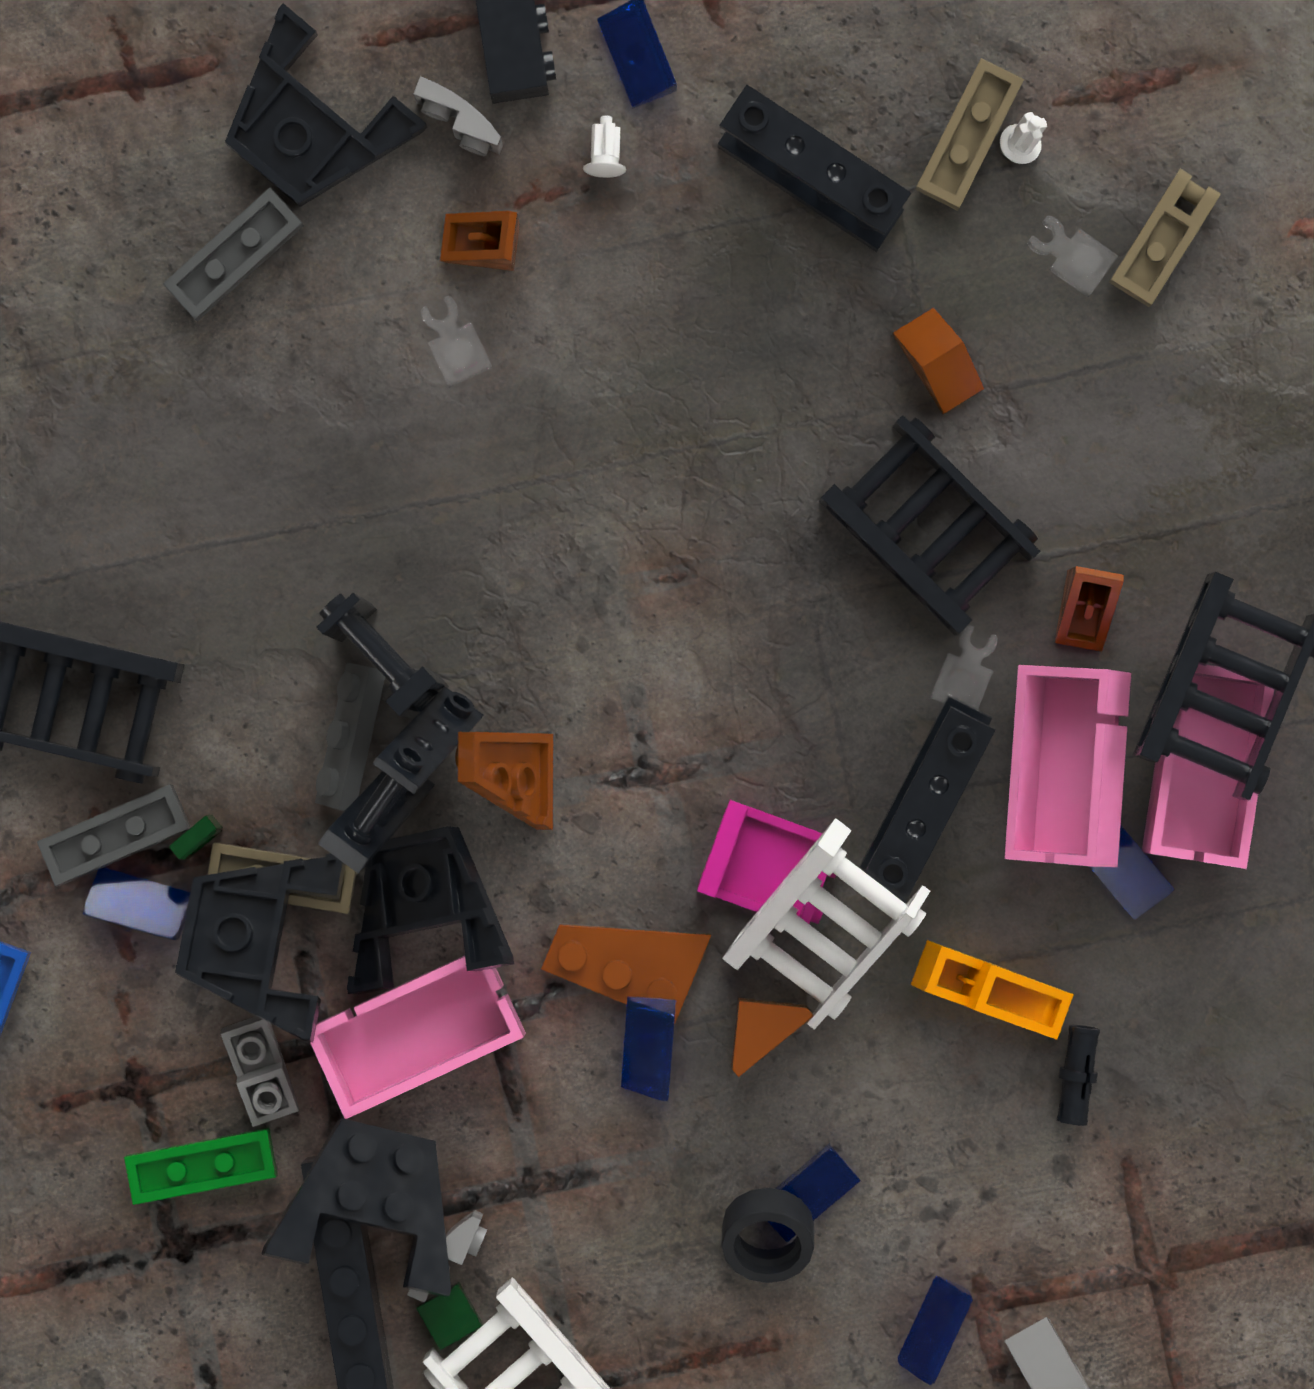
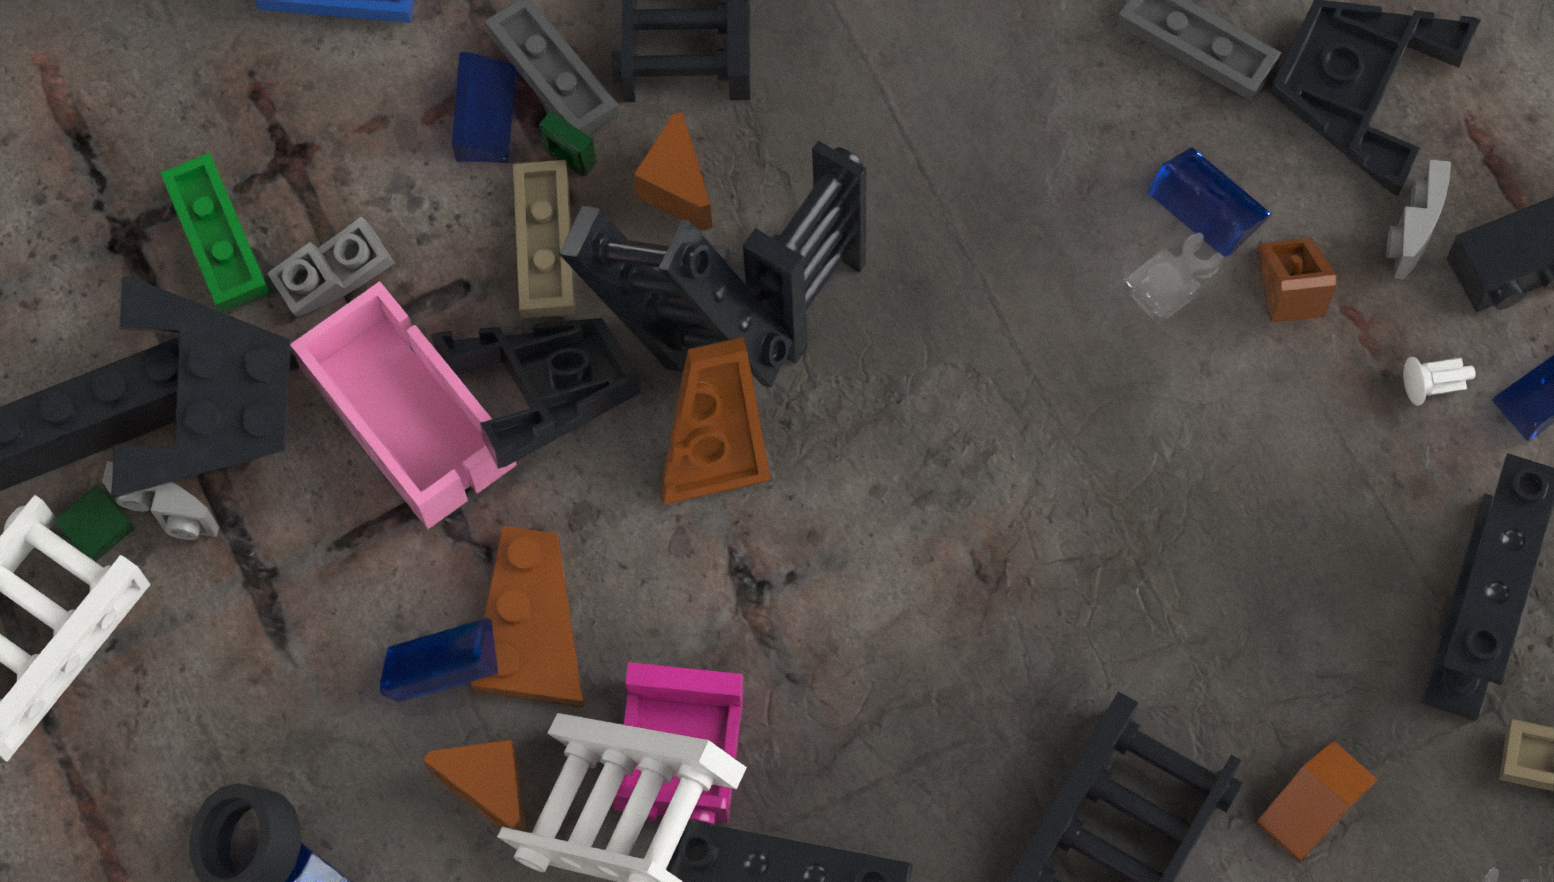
camera: 80 degrees right, 20 degrees down
black wing [175,853,346,1043] -> none
none -> dark orange slope [634,112,713,231]
none -> clear blue slope [1148,147,1271,257]

